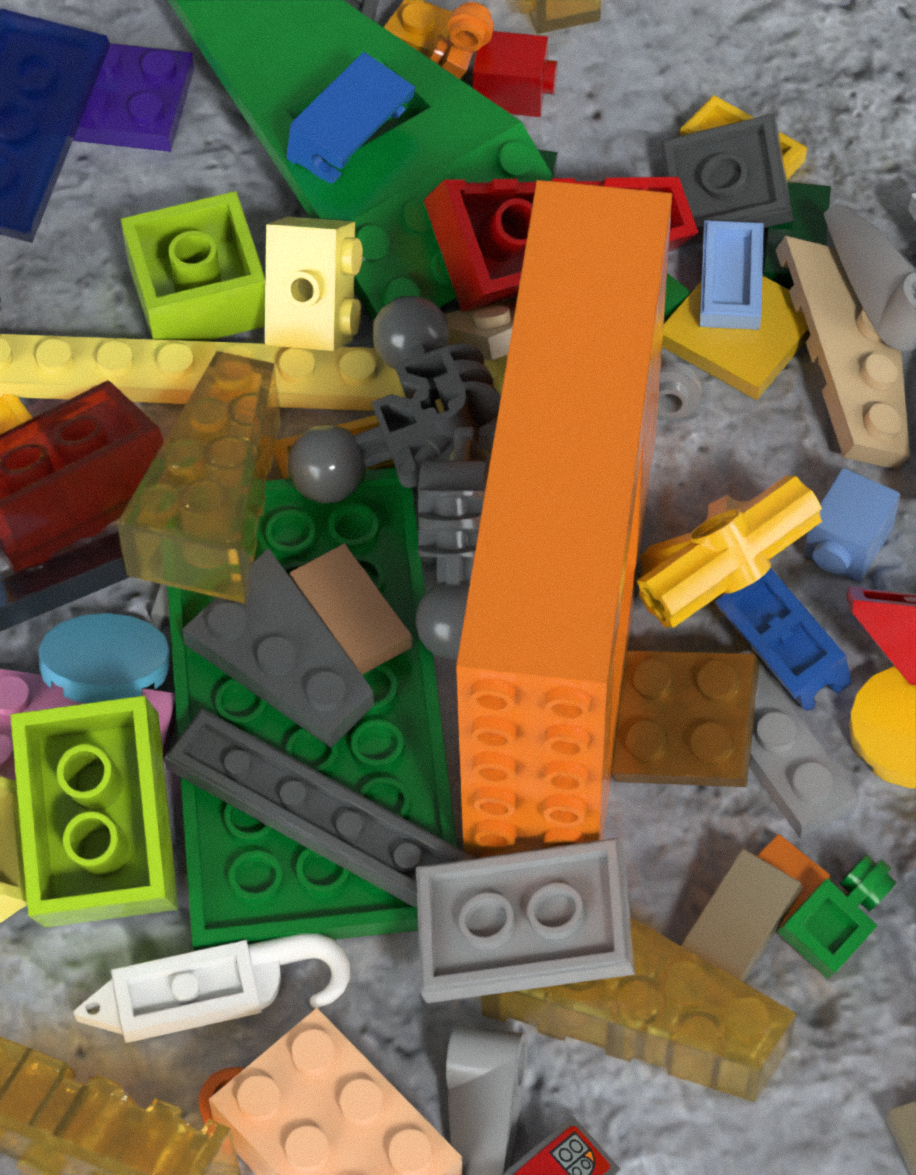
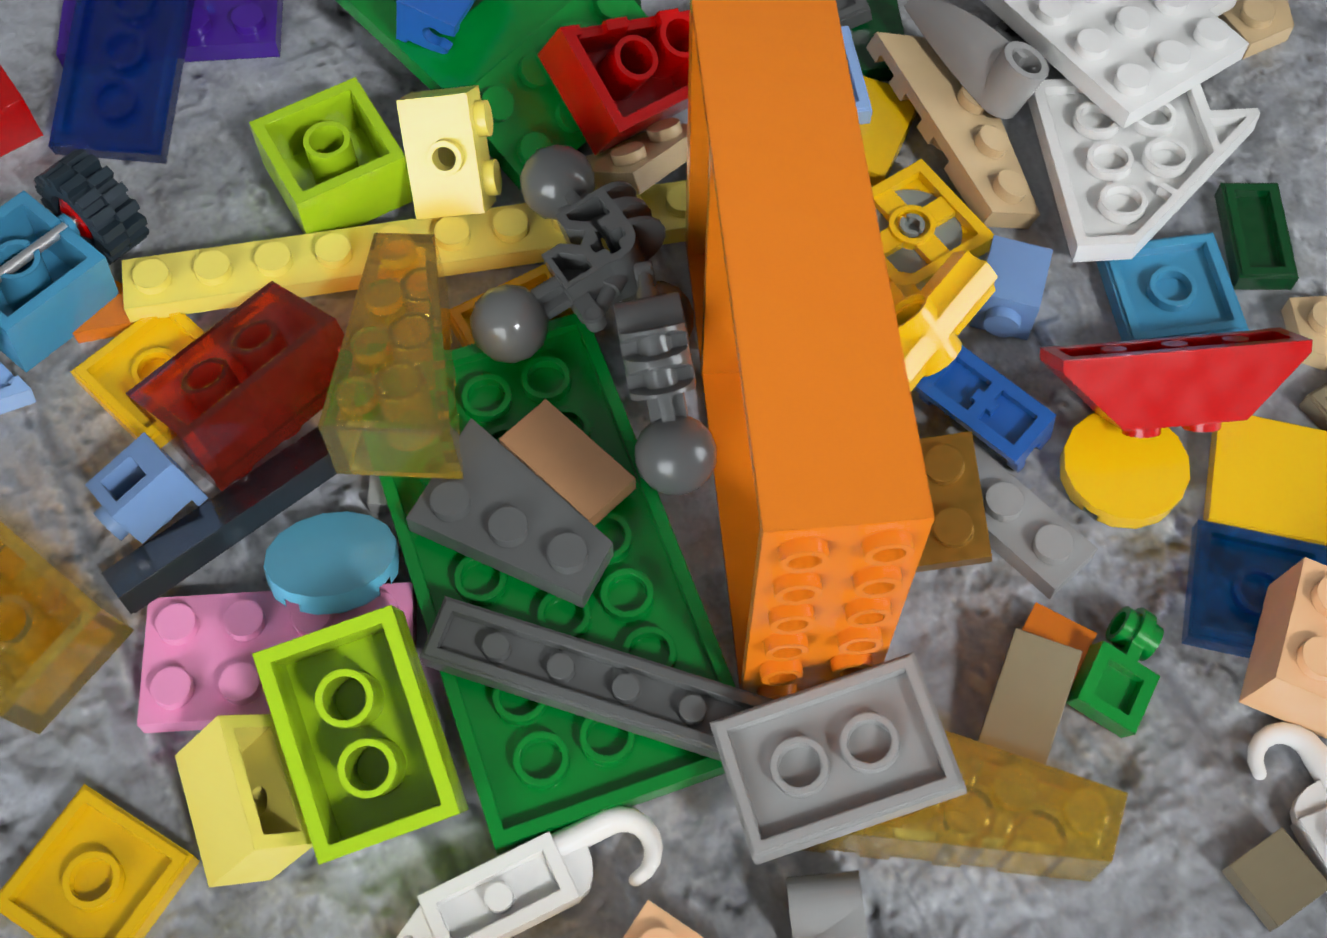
camera: 15 degrees left, 5 degrees up
none -> yellow piece [872,158,994,291]

